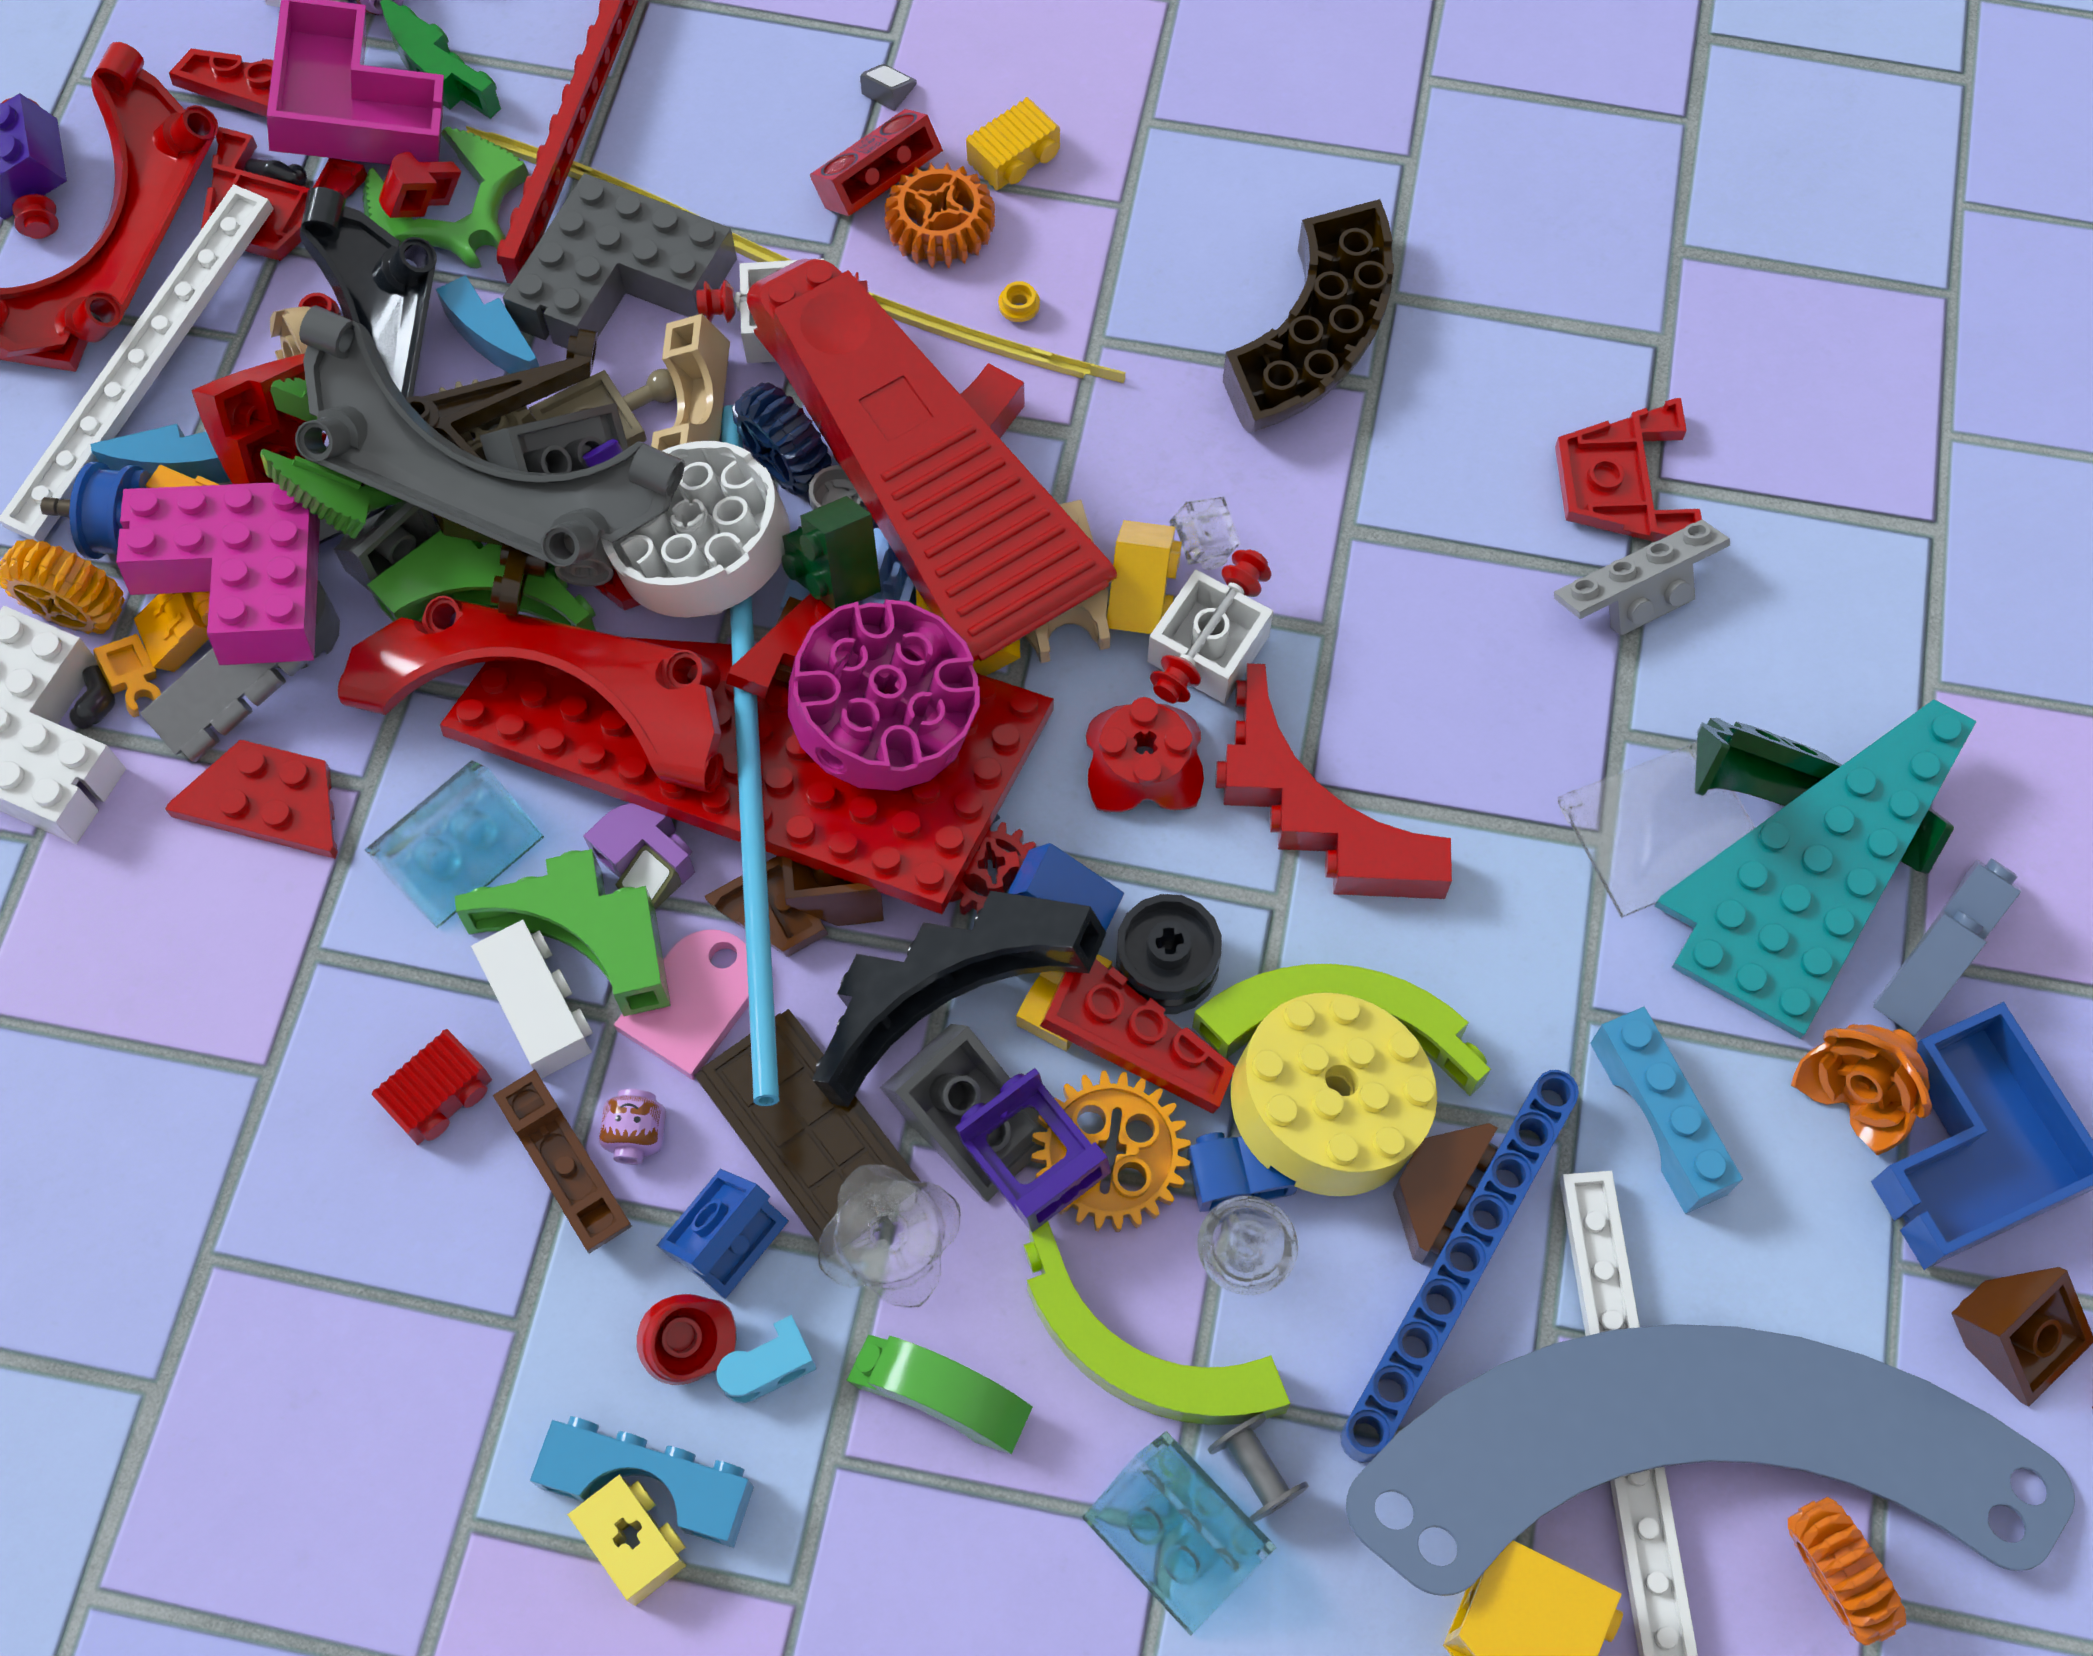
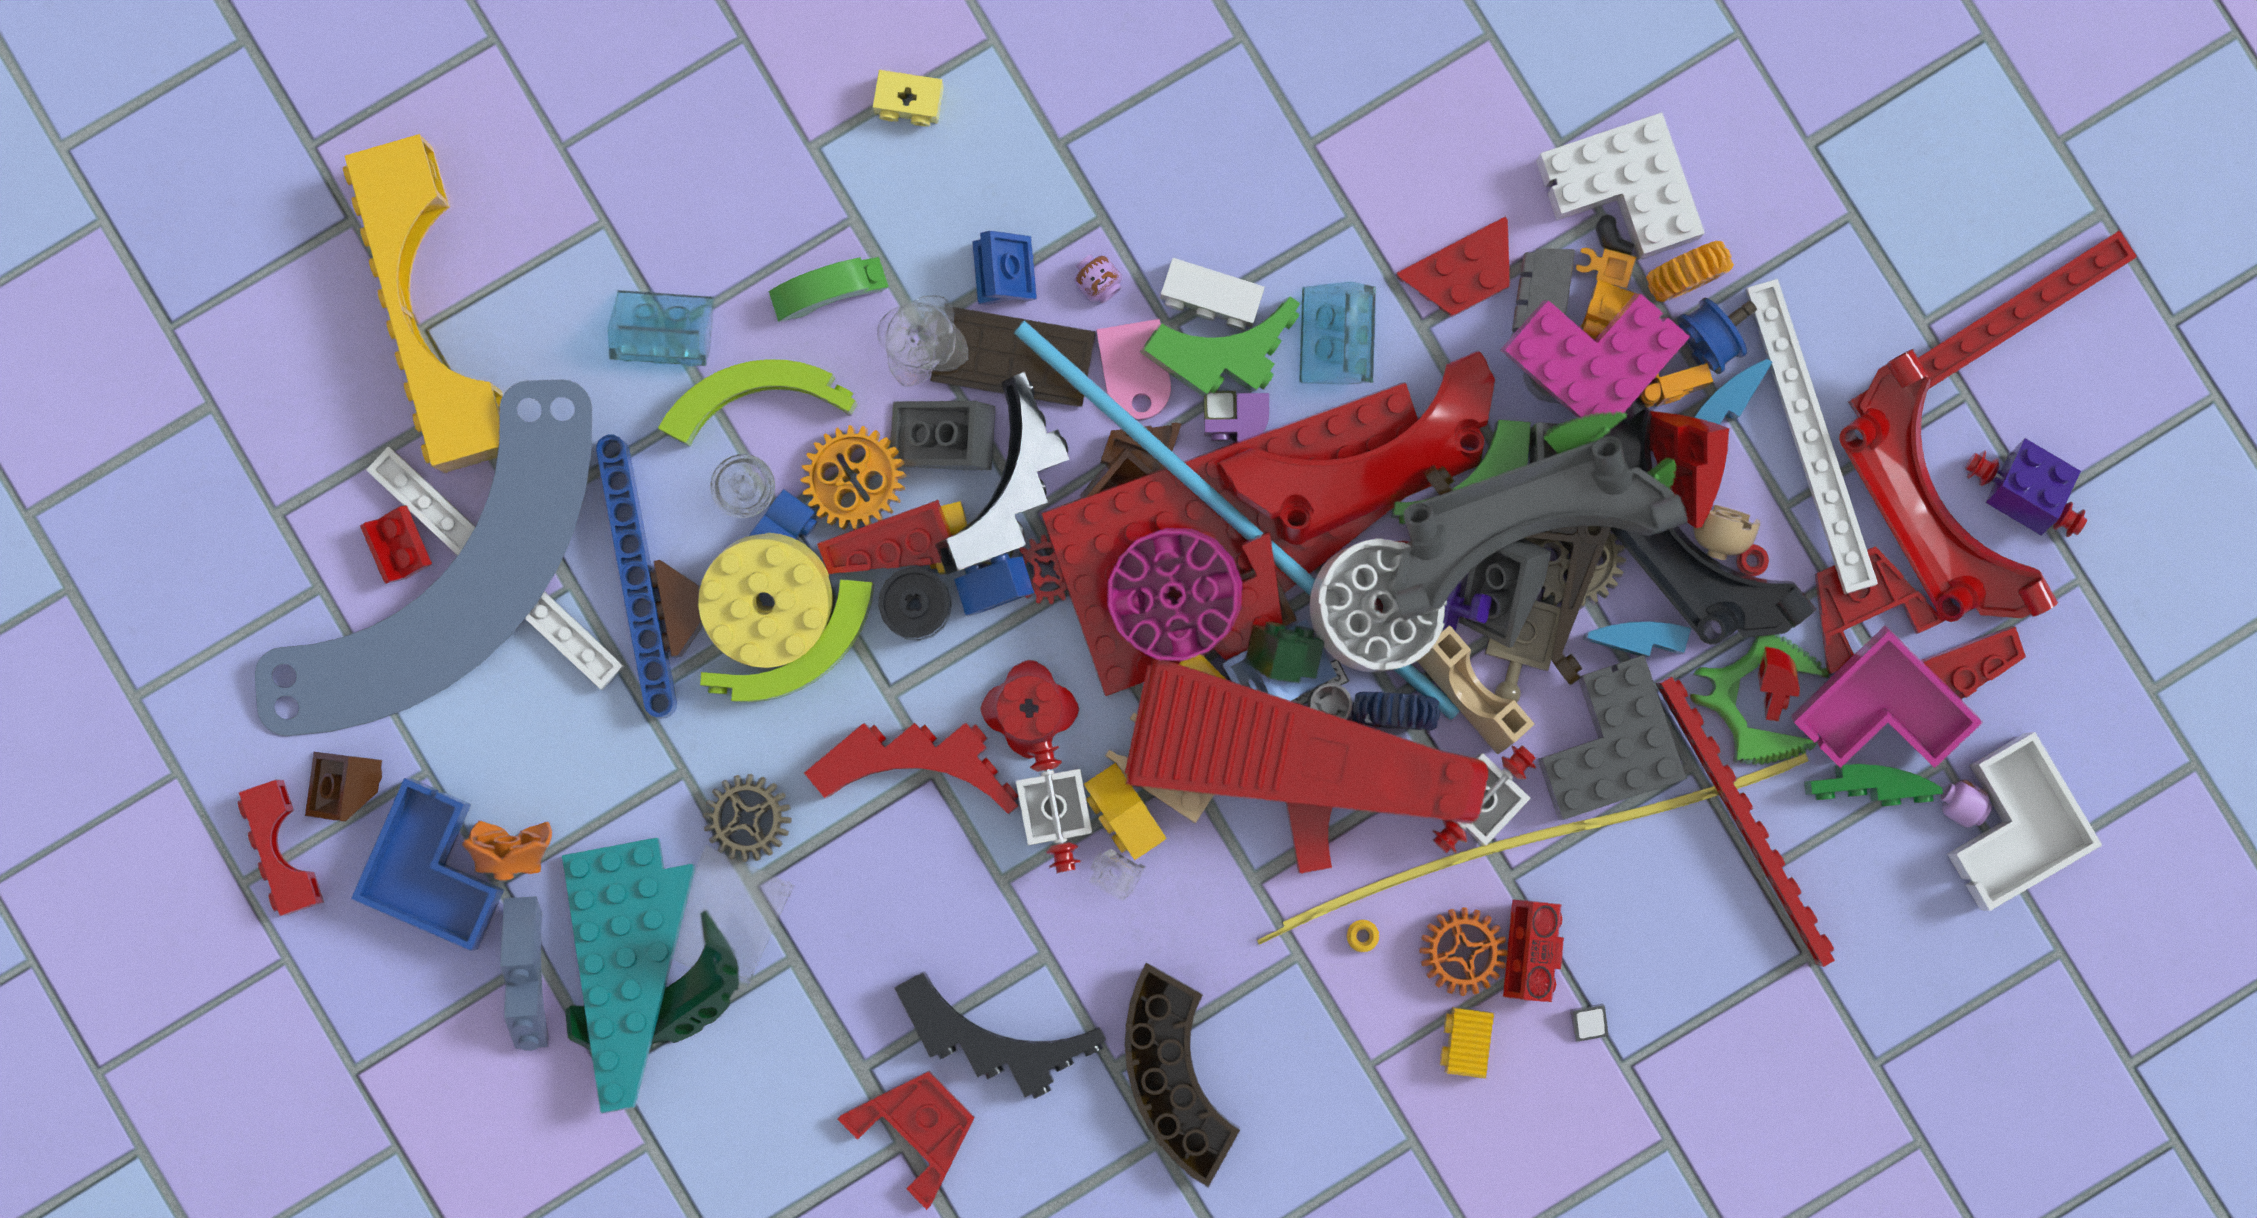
camera: 135 degrees right, 20 degrees up
black arm [244,159,307,186] -> none
red brick [371,1029,492,1145] -> none
reddish brown slope [493,1069,632,1254] -> none
dark azure arch [530,1416,754,1548] -> none
red hat [636,1294,737,1385] -> none
medium azure leg [716,1315,817,1403] -> none
dark purple window [955,1068,1111,1233] -> none
flat silver piece [1207,1413,1309,1523] -> none
light grey bracket [1554,519,1730,636] -> none
dark azure arch [1590,1006,1743,1214] -> none
orange gear [1788,1497,1906,1645] -> none
none -> red bracket [360,505,432,584]
none -> dark tan gear [703,774,792,862]
none -> black arch [894,972,1106,1099]

